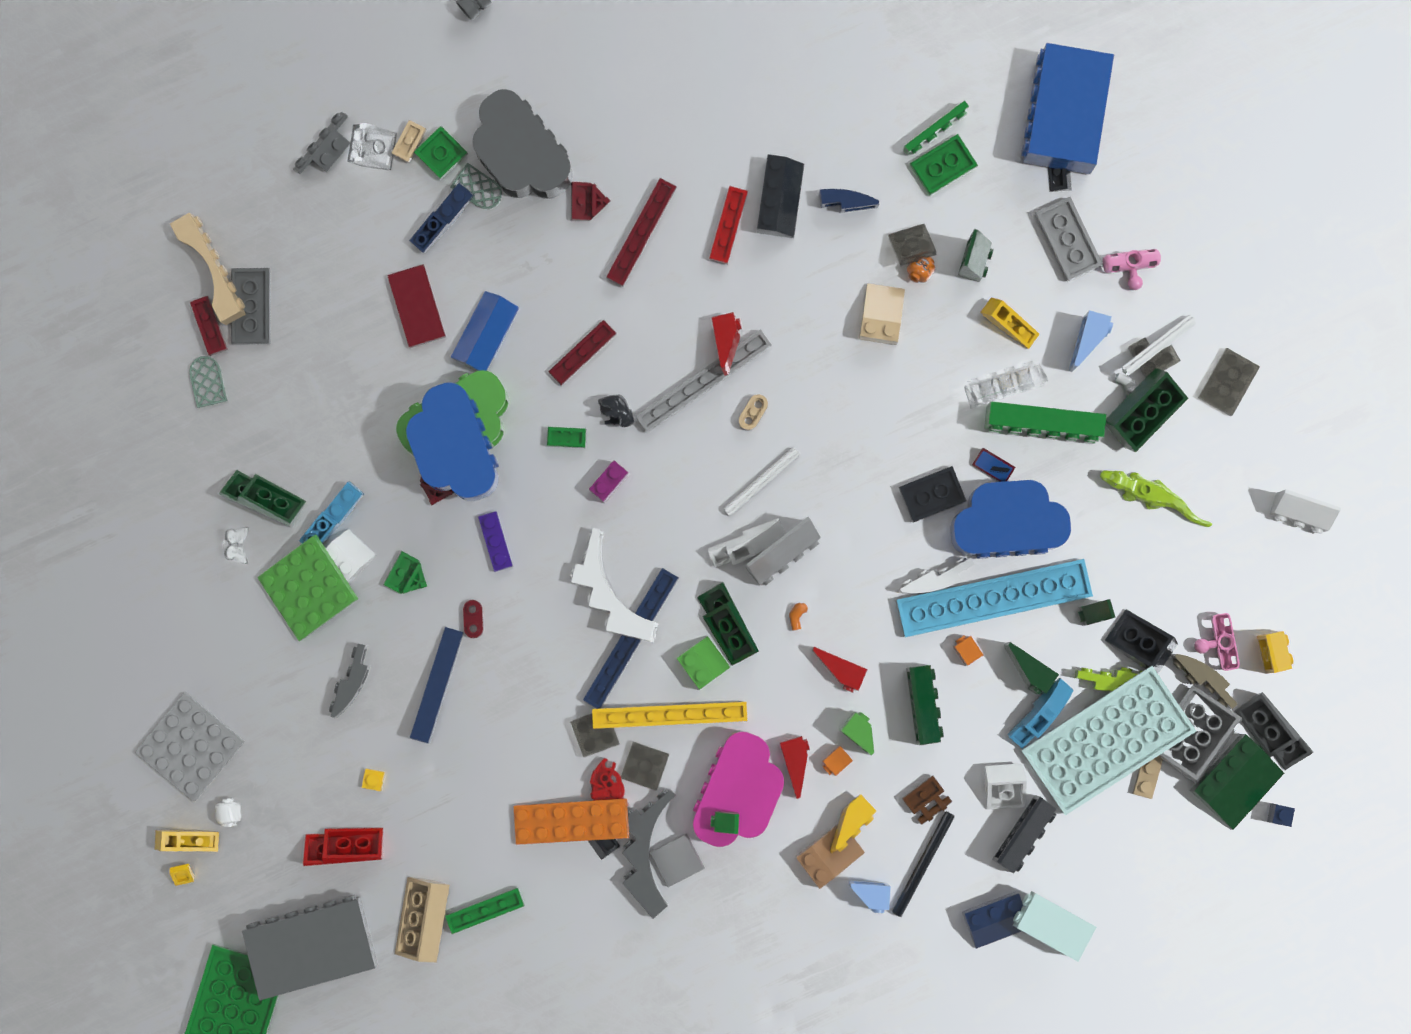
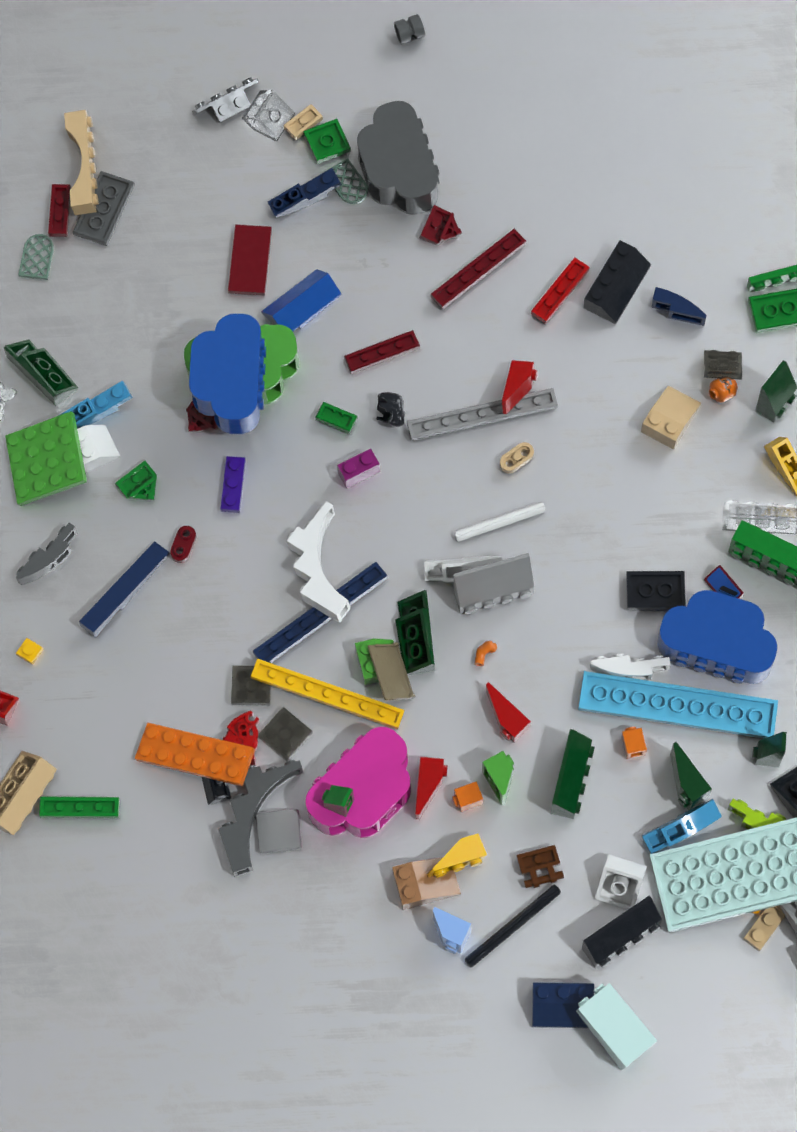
camera: 25 degrees right, 15 degrees down
none -> dark tan piece [368,642,416,700]

